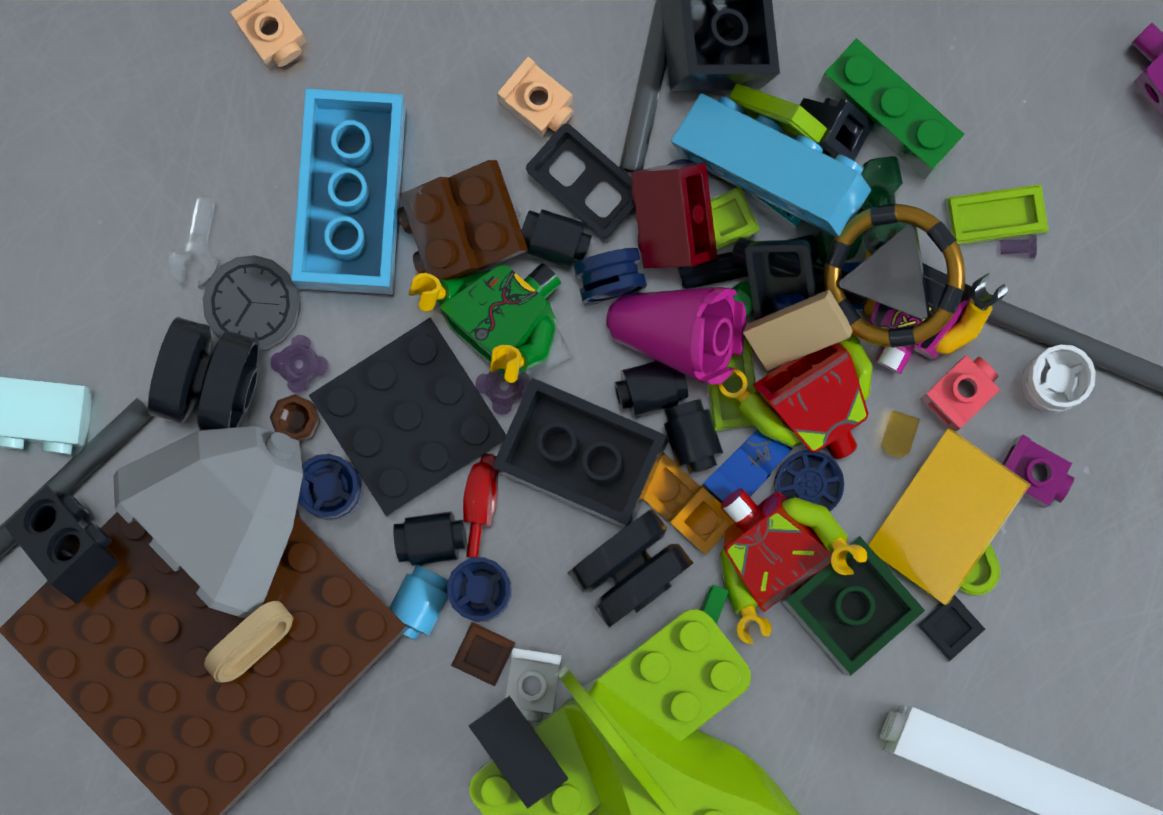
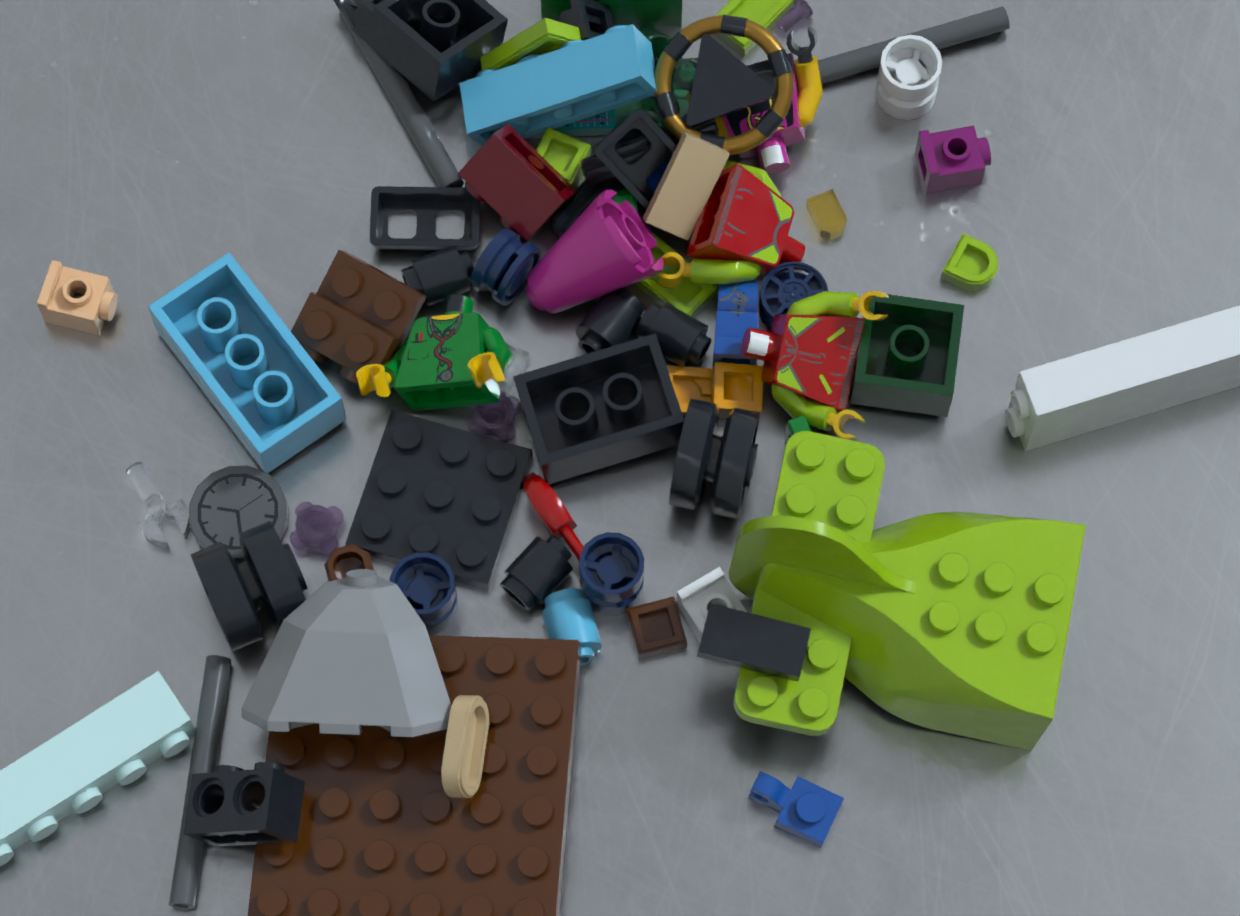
camera: 40 degrees left, 15 degrees down
light nougat brick [497,57,574,138] -> none
yellow tile [868,429,1031,605] -> none
black tile [915,595,985,662] -> none
coral brick [920,355,1000,432] -> none

